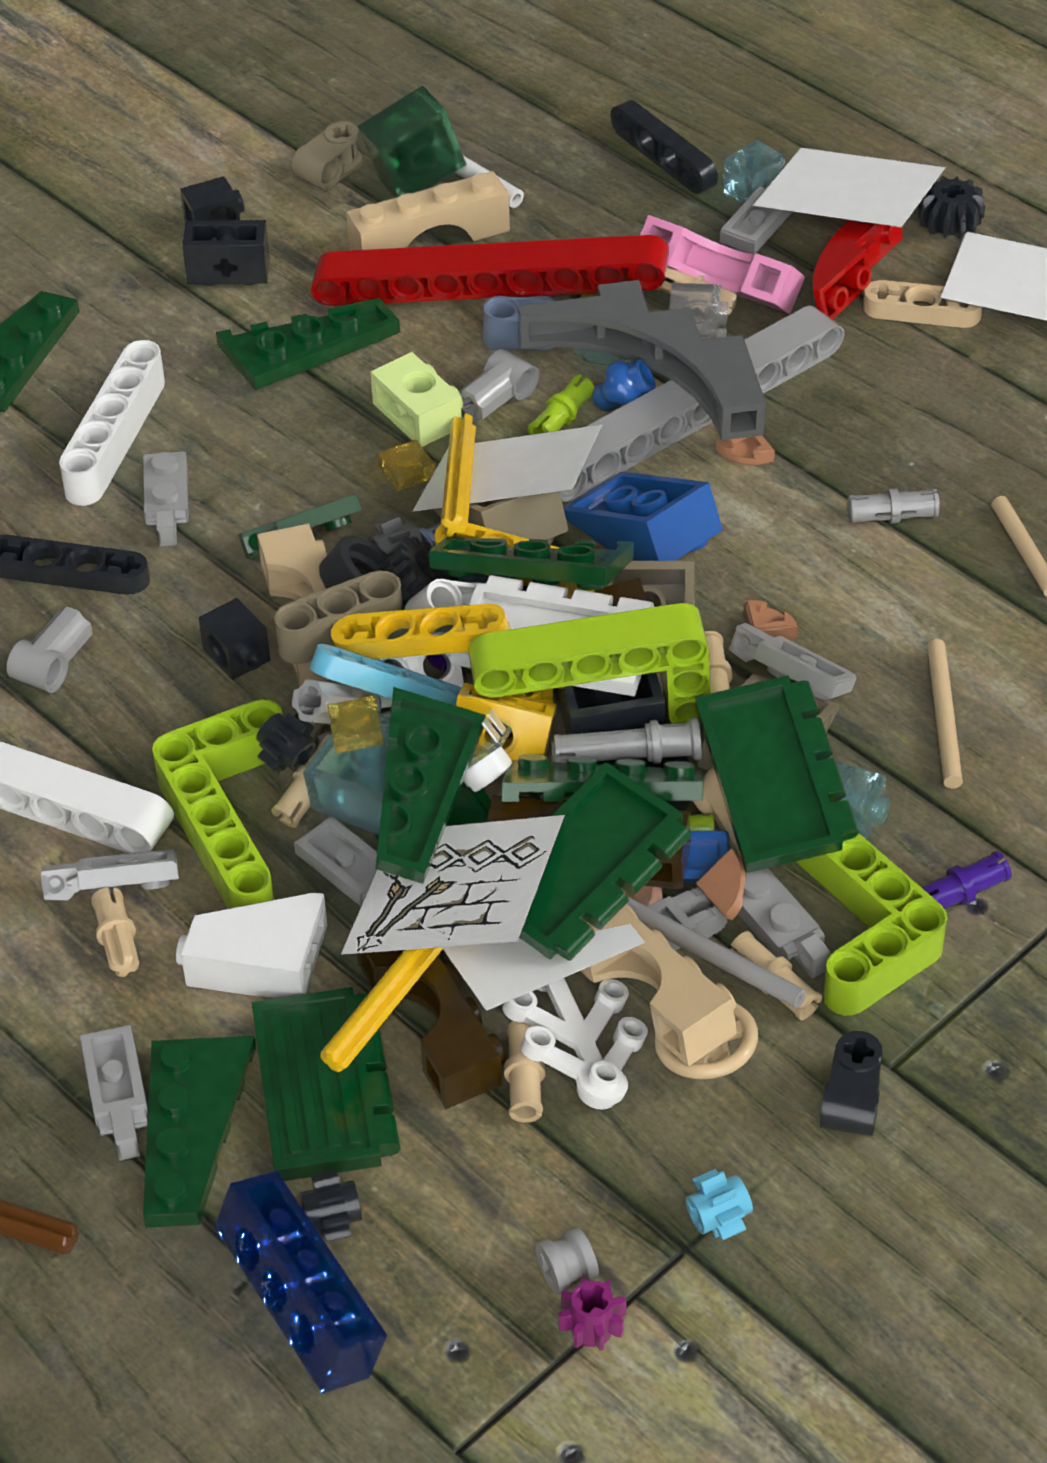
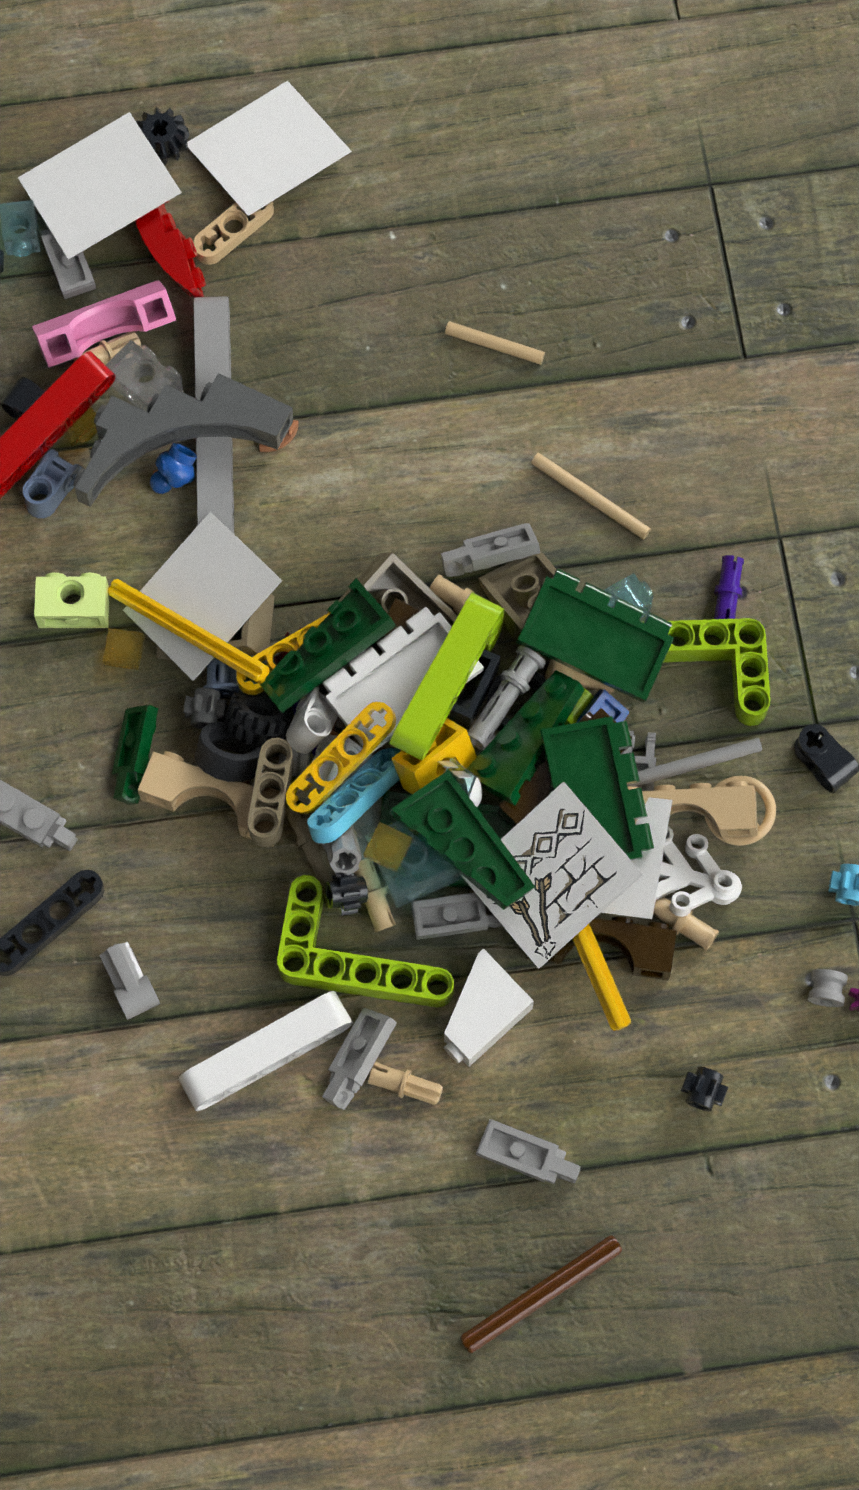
camera: 55 degrees left, 25 degrees up
dark green wing [143,1035,257,1228] -> none
black brick [198,598,271,680] -> none
clear blue brick [214,1170,388,1394] -> none
dark green hinge [251,987,401,1183] -> none
light grey piece [459,349,539,423] -> none
lime pin [528,374,594,435] -> none
blue slope [563,471,723,561] -> none
nougat tile [696,849,747,921] -> none
tan pin [729,931,822,1020] -> none
light grey hinge [738,868,831,979] -> none
nougat tile [744,600,798,639] -> none
light grey pin [847,488,940,524] -> none

